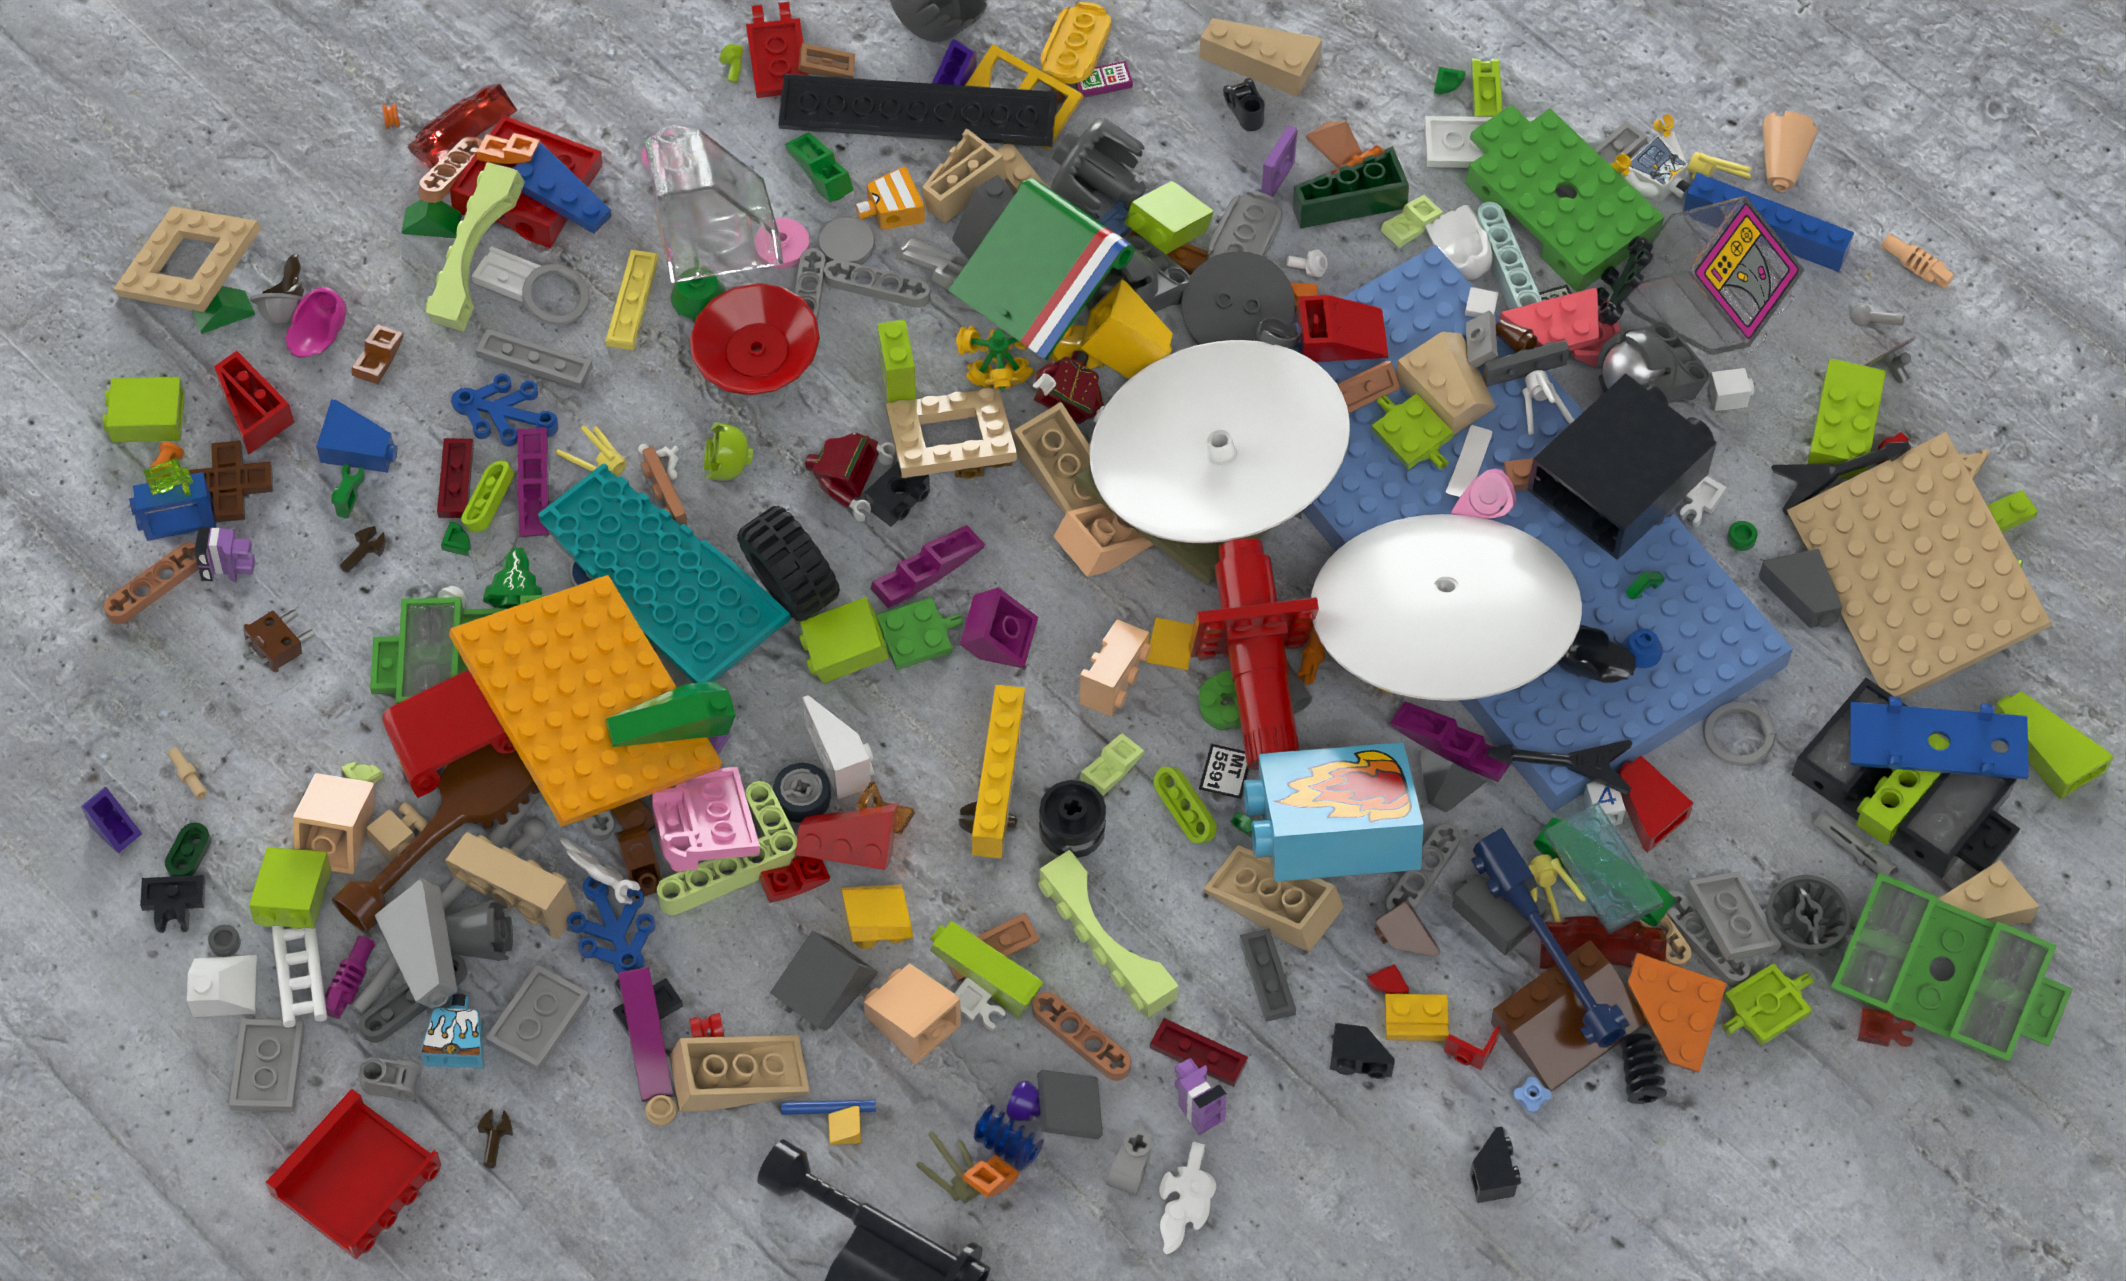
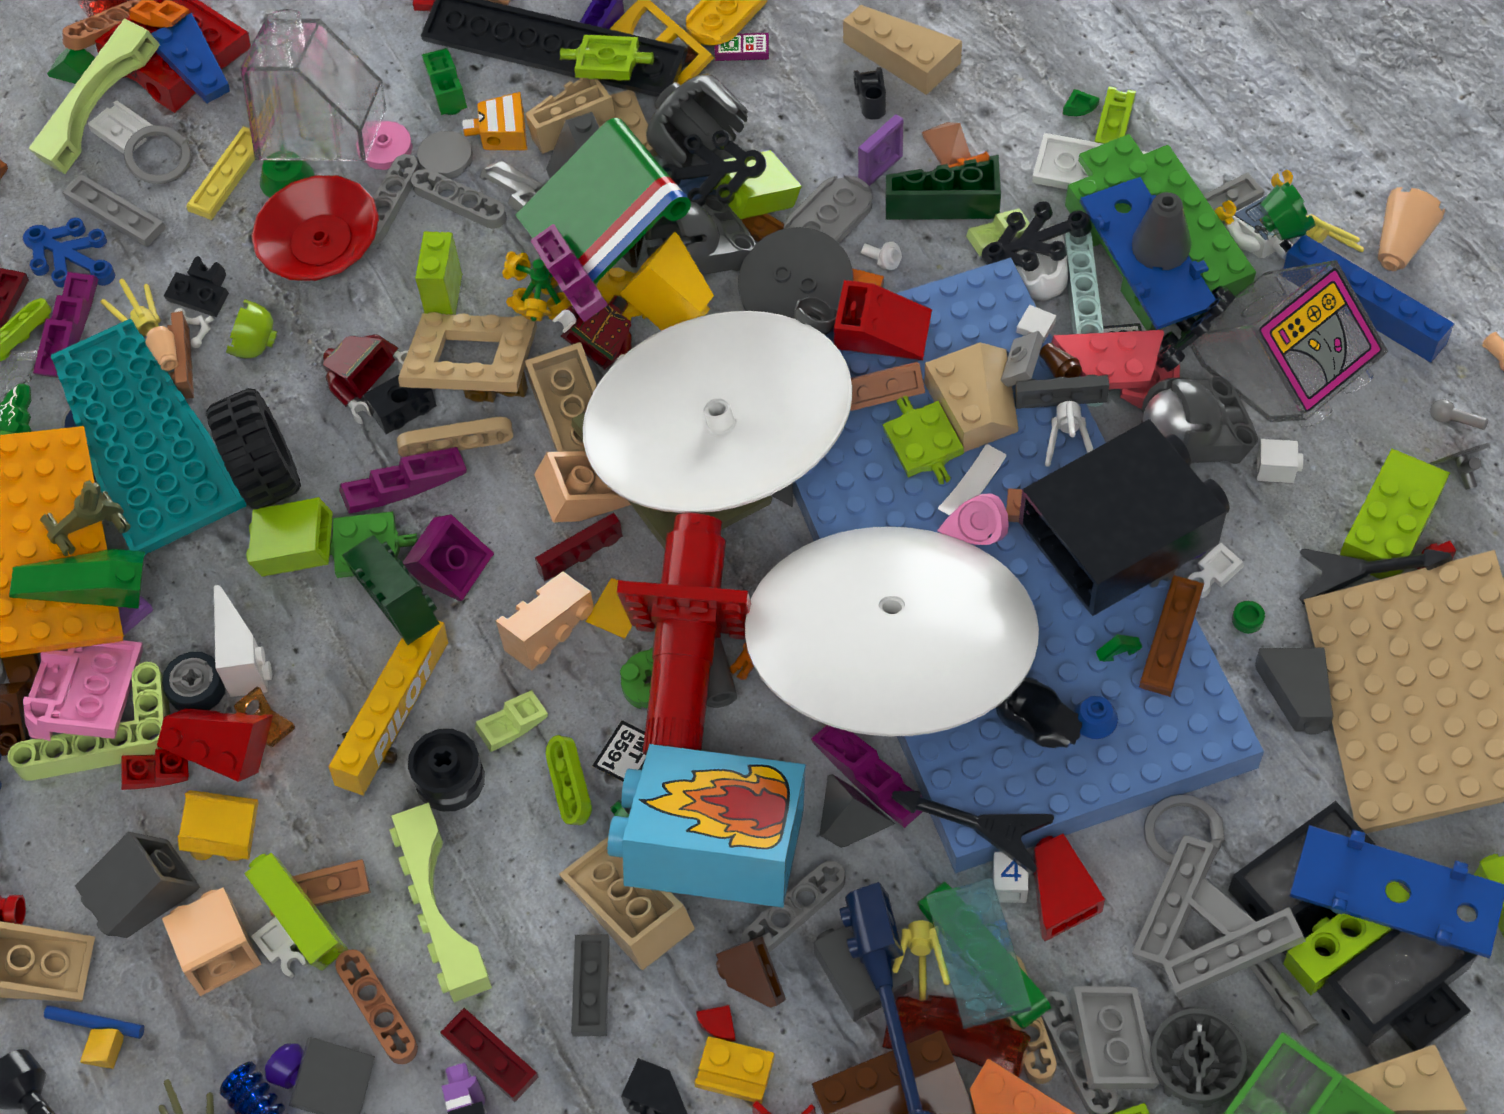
camera: 20 degrees right, 0 degrees up
none -> olive axle [40,480,131,556]
none -> light nougat cone [145,326,178,371]
none -> black plate [164,256,229,317]
none -> dark green wedge [342,535,439,645]
none -> tan beam [397,417,513,457]
none -> magenta slope [530,223,608,322]
none -> dark red plate [535,512,623,582]
none -> lime plate [560,35,654,81]
none -> black plant [662,130,766,207]
none -> black plant [982,201,1092,271]
none -> blue piece [1080,177,1216,330]
none -> dark grey cone [1132,192,1191,270]
none -> light grey plate [1132,835,1306,998]
none -> dark orange tile [1139,575,1204,697]
none -> green cone [1260,182,1315,241]

